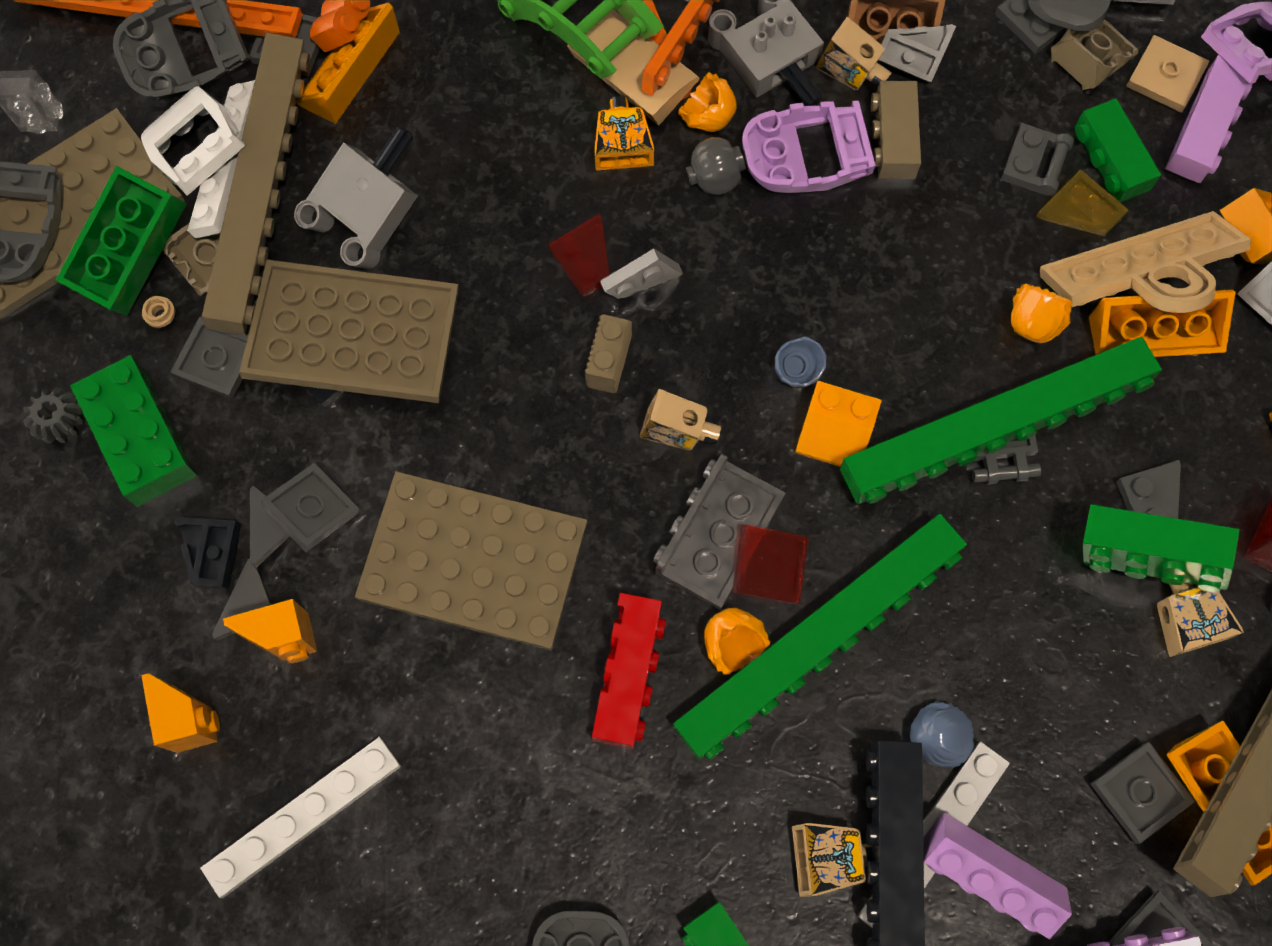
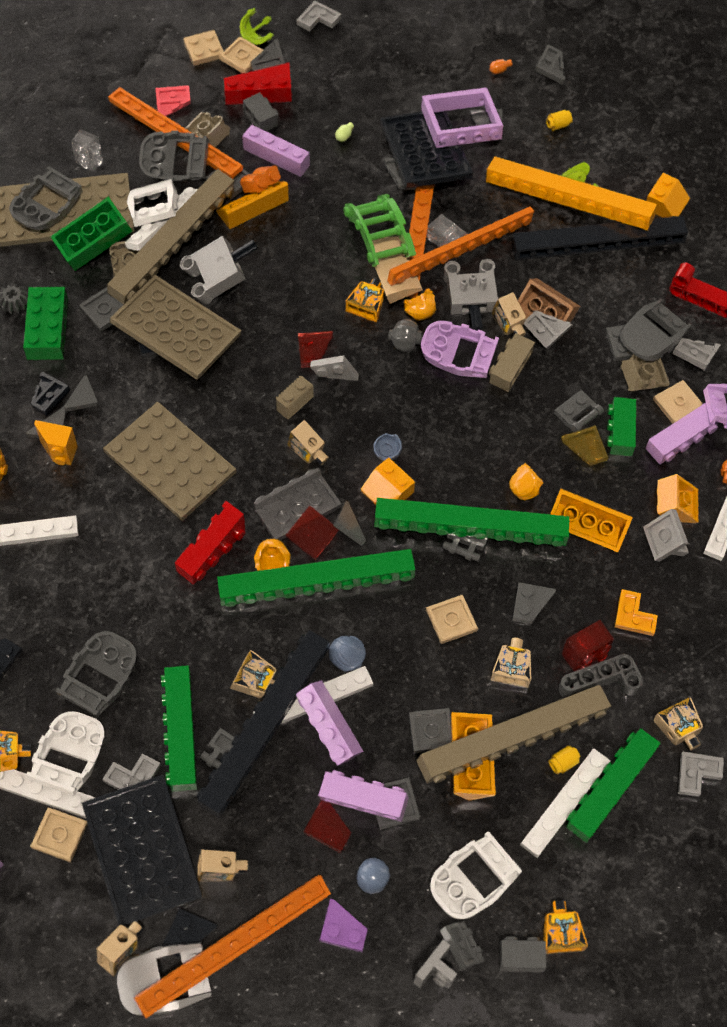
camera: 25 degrees right, 10 degrees down
tan plate [142,296,176,328] -> none
dark grey plate [261,463,359,552] -> none
tan plate [1040,211,1251,313] -> none
green brick [1083,504,1240,592] -> none
none -> dark grey tile [333,501,366,546]
none -> tan plate [426,595,478,644]

